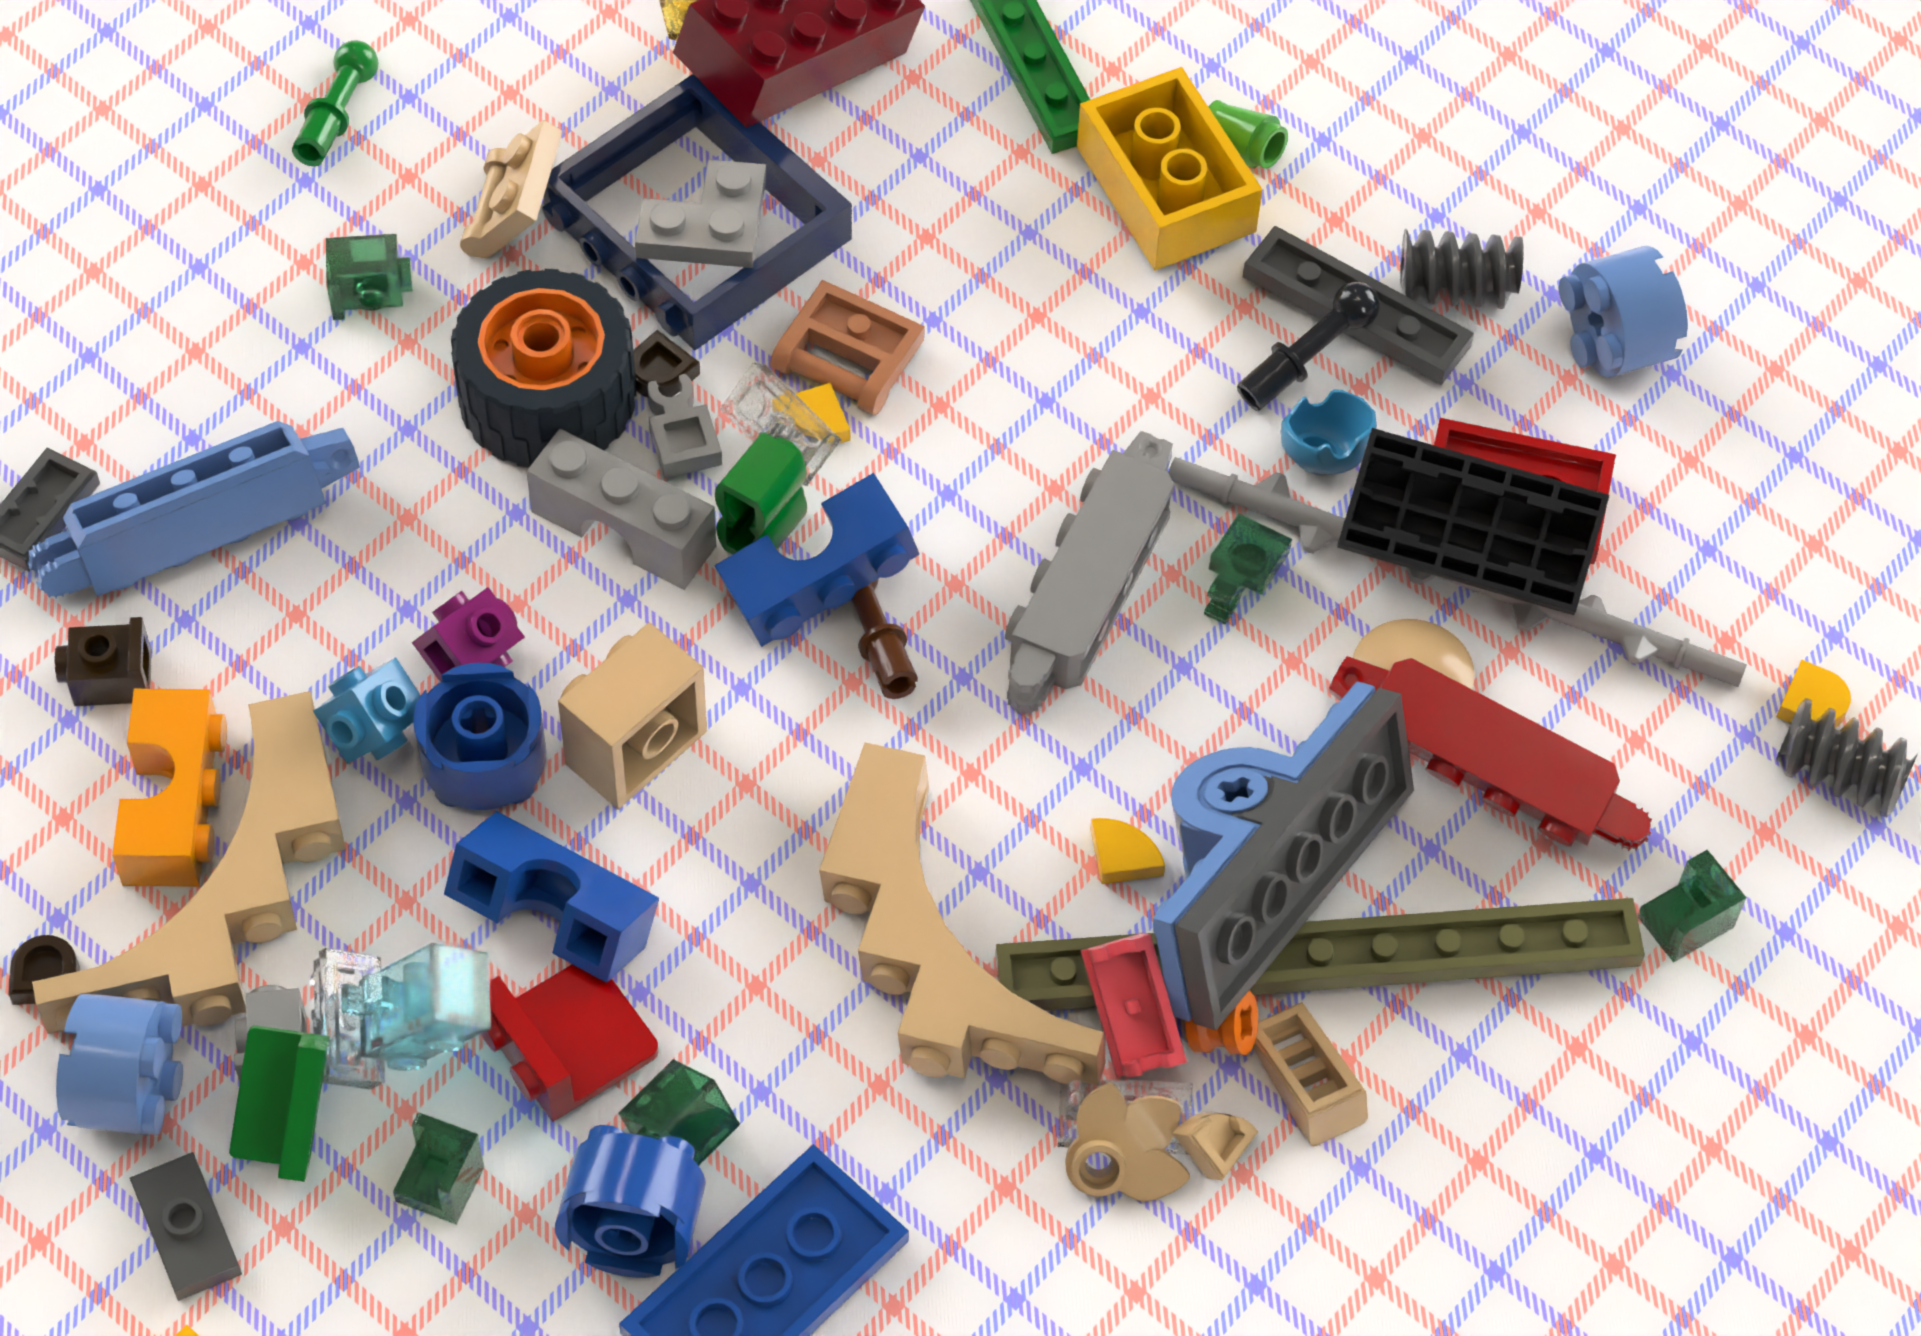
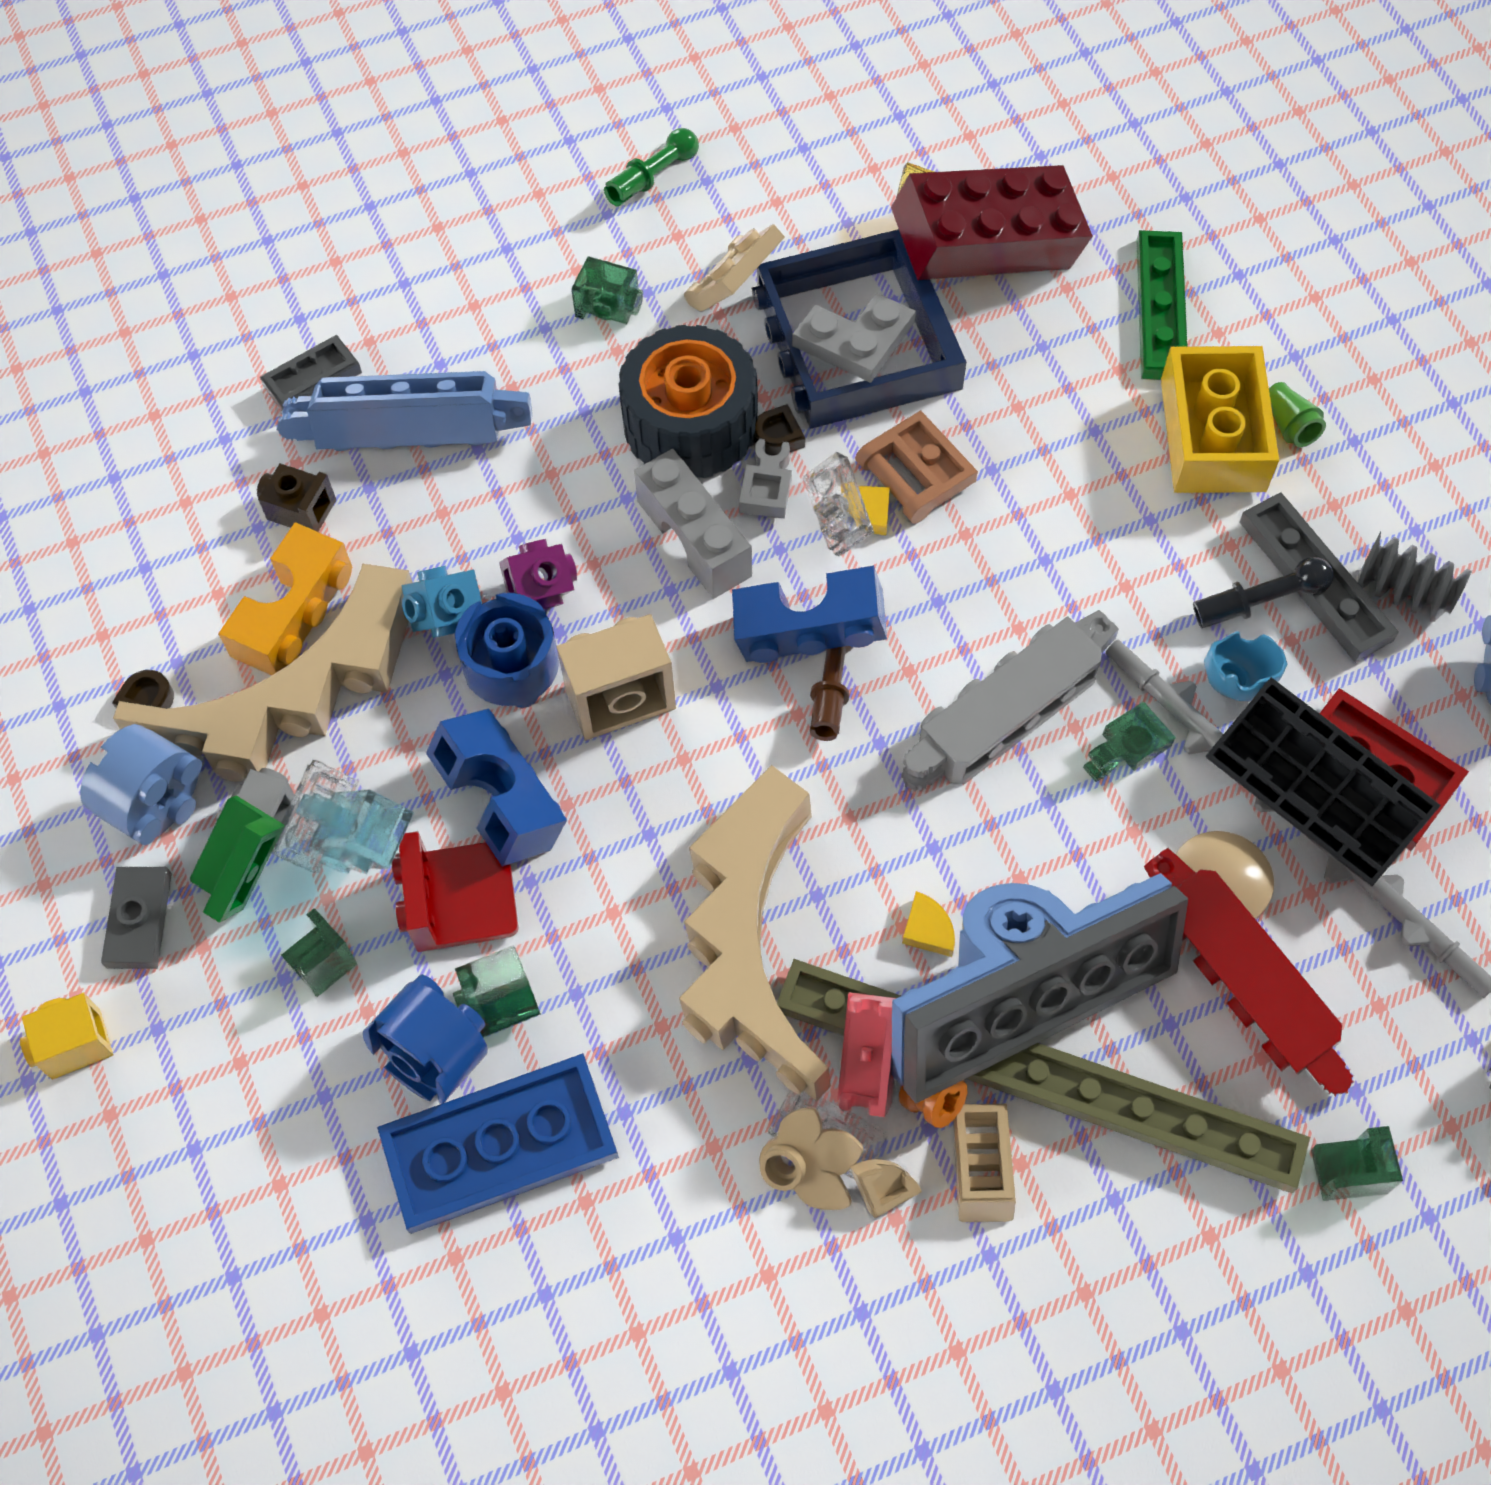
camera: 30 degrees right, 5 degrees up
green brick [715,432,807,555] -> none

